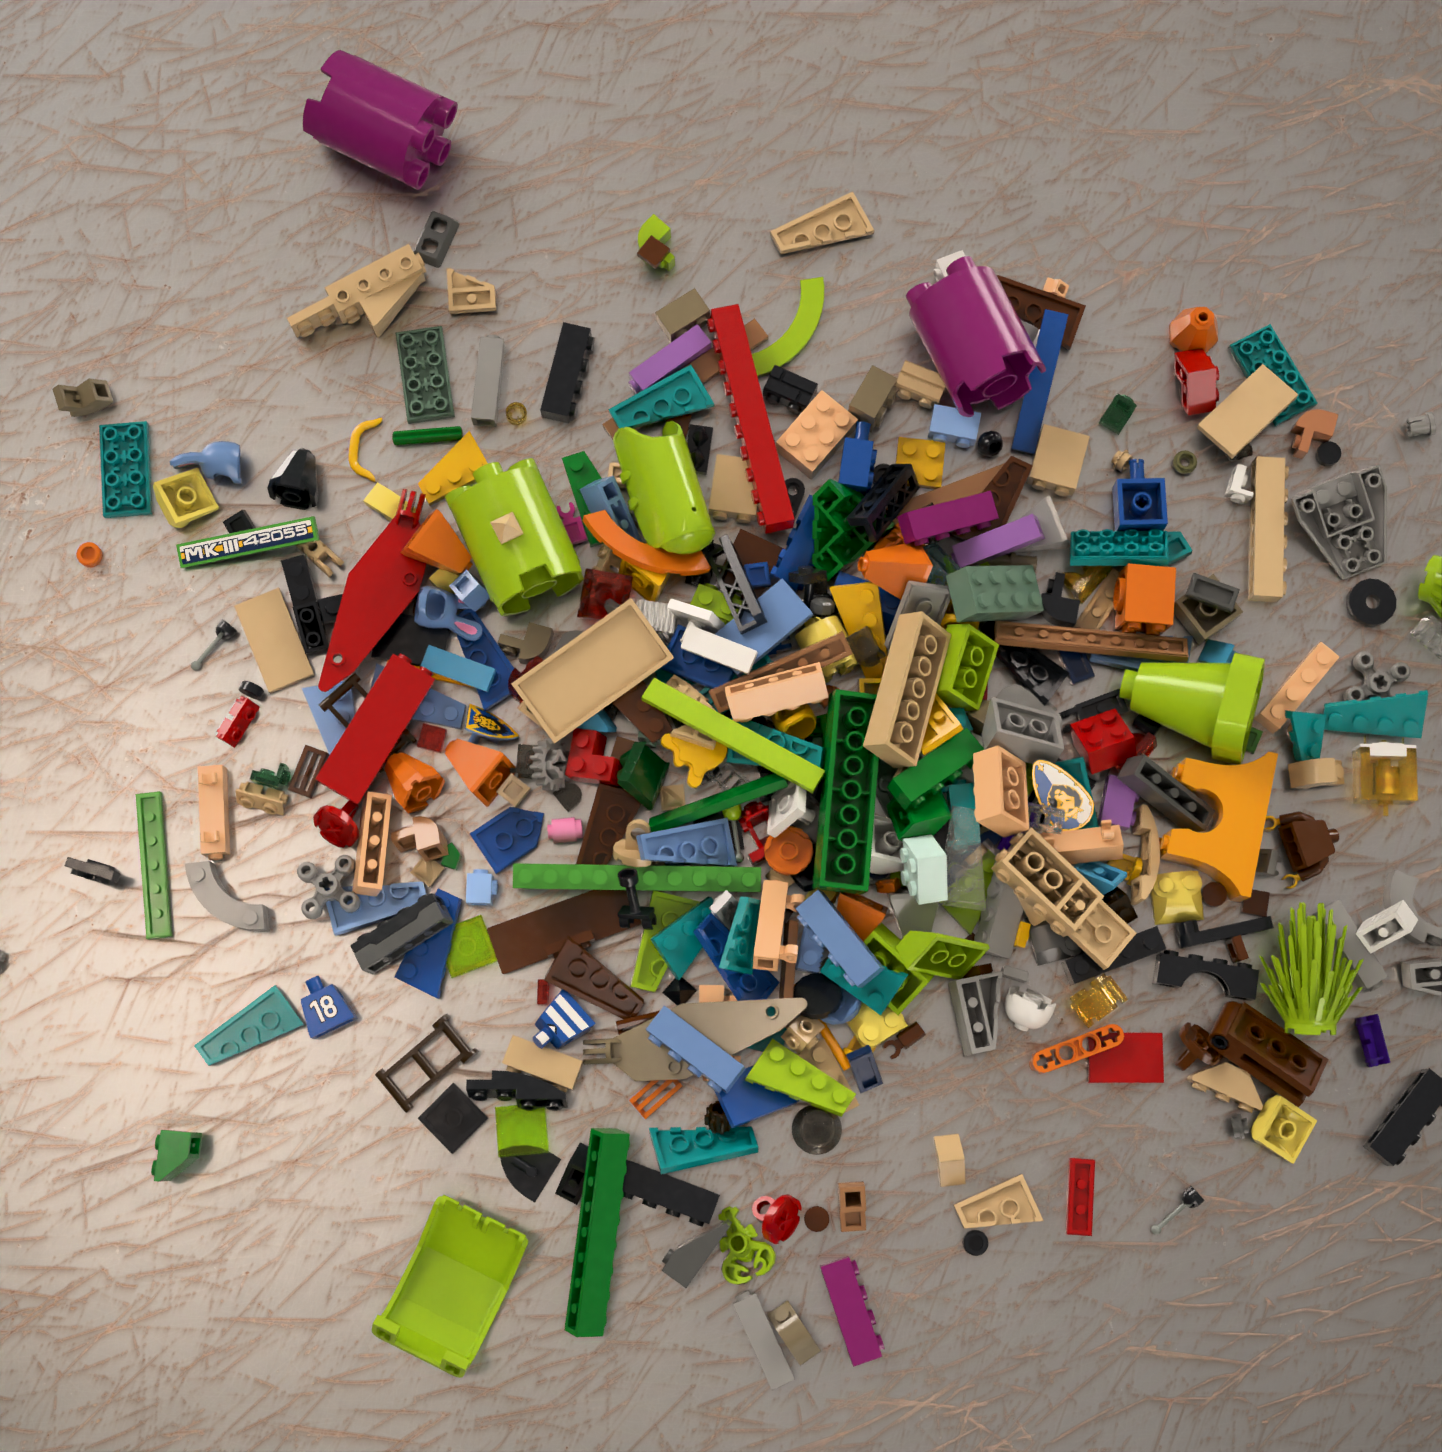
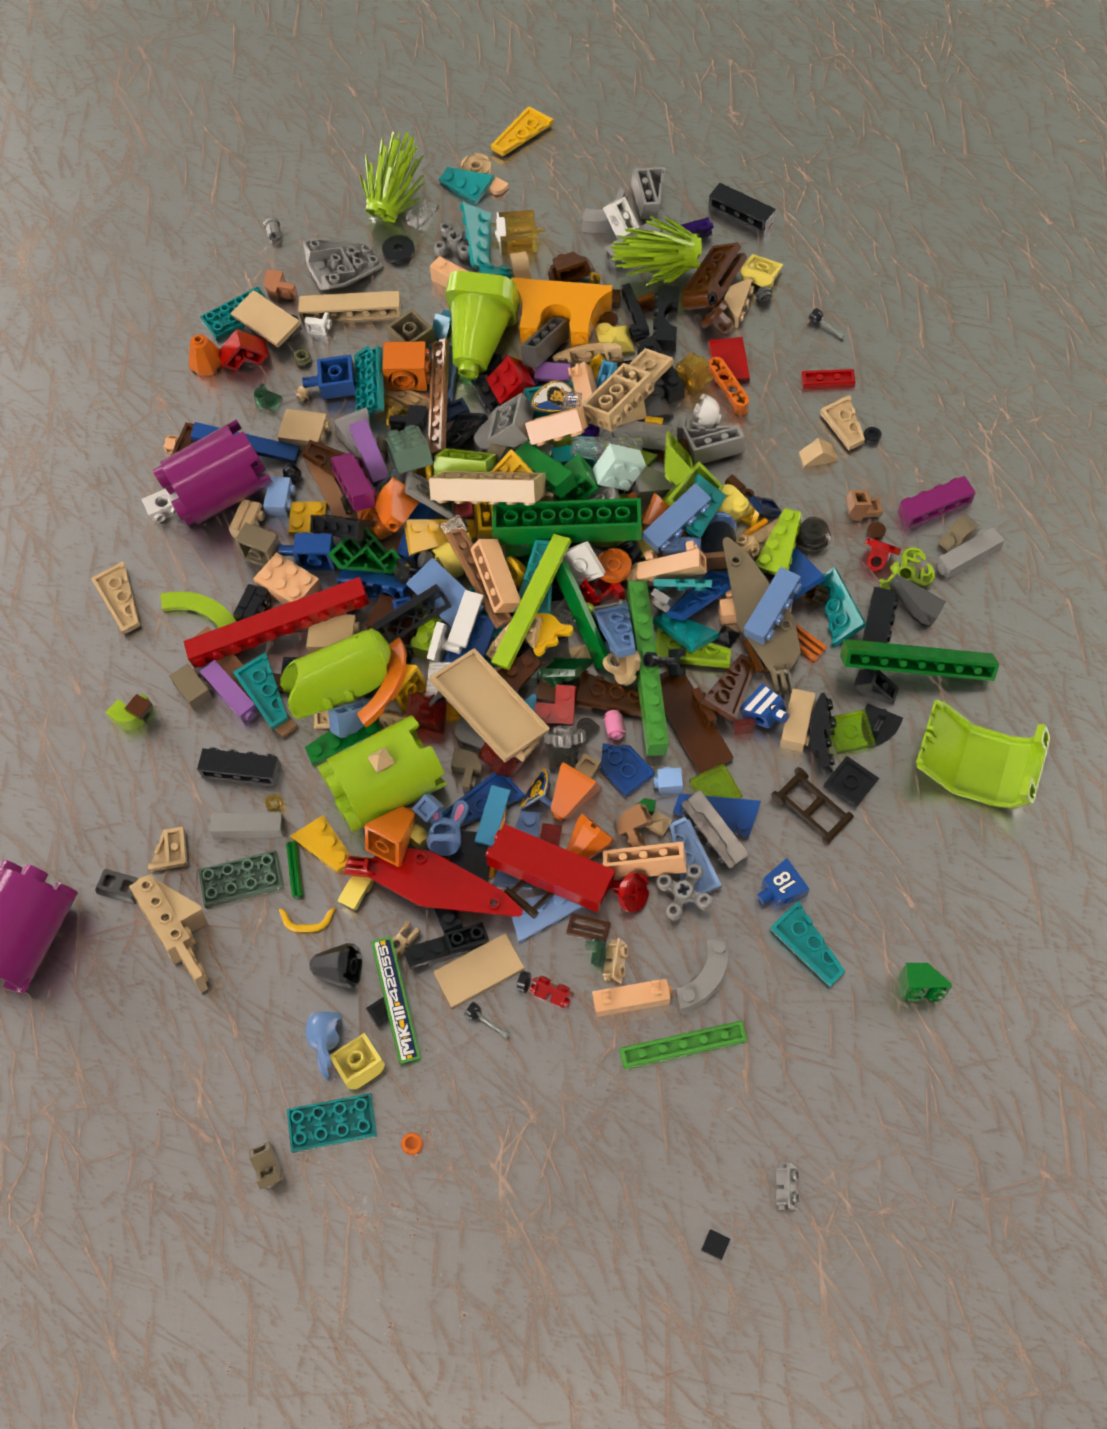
camera: 90 degrees left, 15 degrees down
plate [64,857,121,886] -> none
dark grey tile [1185,573,1240,613] -> none
black tile [1316,441,1341,466] -> none

